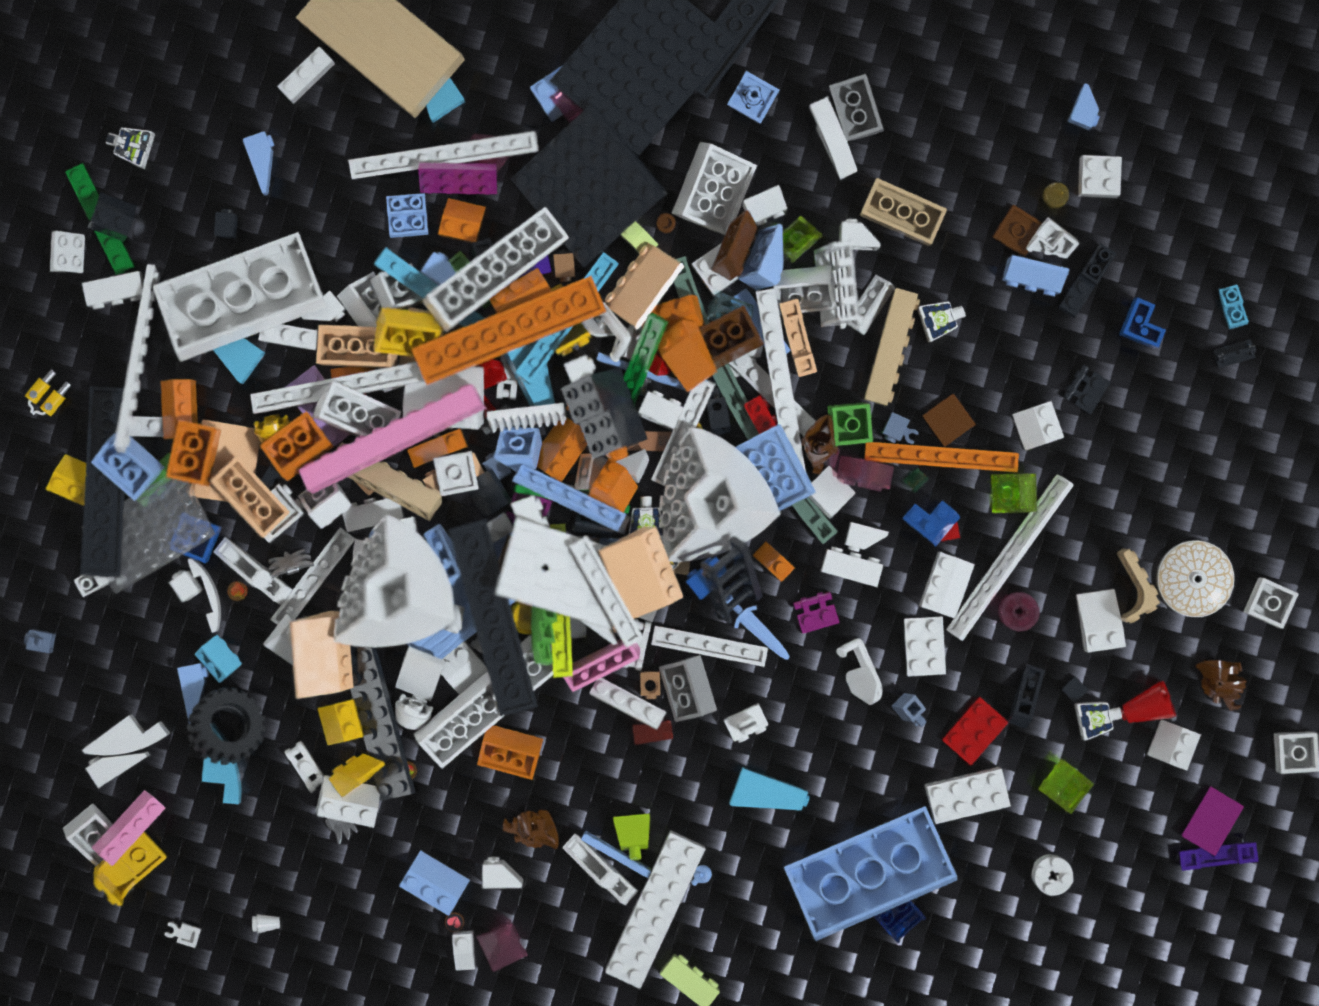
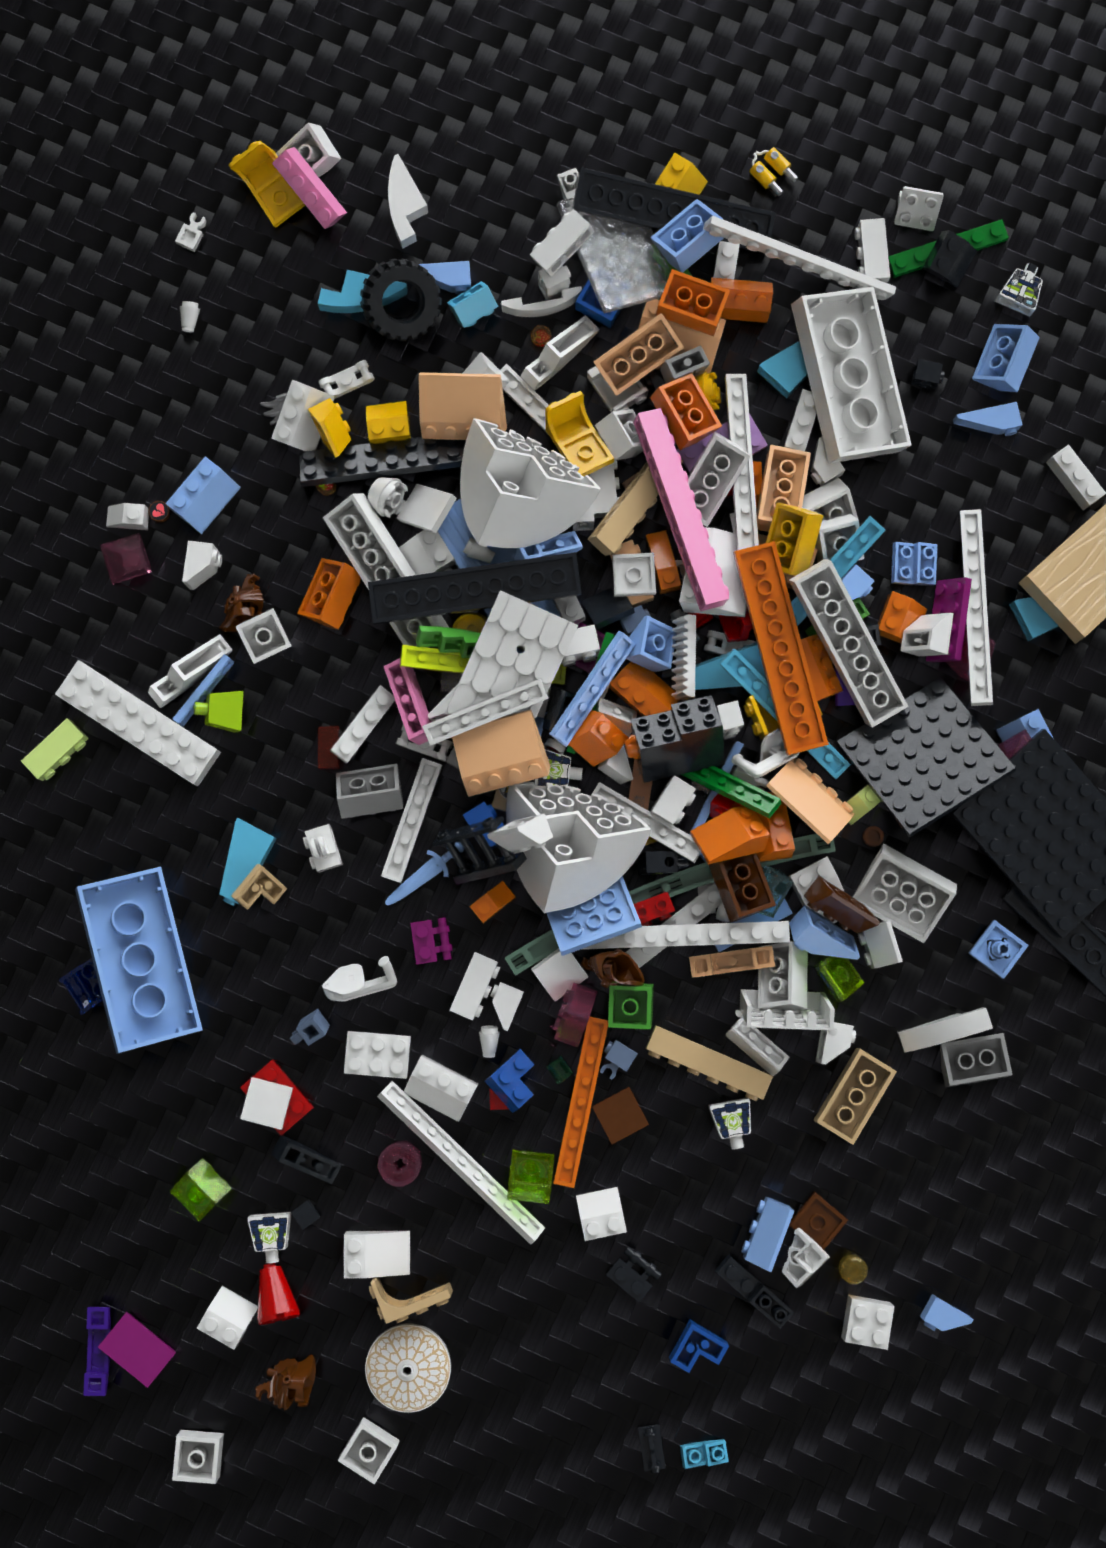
camera: 95 degrees right, 5 degrees down
sand blue brick [24,629,56,653] -> none
white slope [86,752,150,788] -> none
flat silver piece [268,549,314,578] -> none
medium nougat brick [554,253,575,282] -> none
medium nougat brick [640,671,660,699] -> none
light blue piece [691,865,712,886] -> none
white brick [925,767,1011,824] -> none
white brick [1032,854,1073,895] -> none
none -> tan brick [231,864,287,910]
none -> white slope [235,608,291,664]
none -> white tile [240,1077,293,1130]
none -> white cone [479,1025,500,1058]
none -> white slope [487,813,553,853]
none -> white brick [530,209,595,277]
none -> yellow bracket [545,391,614,477]
none -> light grey brick [659,346,710,384]
none -> white slope [901,613,954,656]
none -> light blue slope [972,324,1040,392]

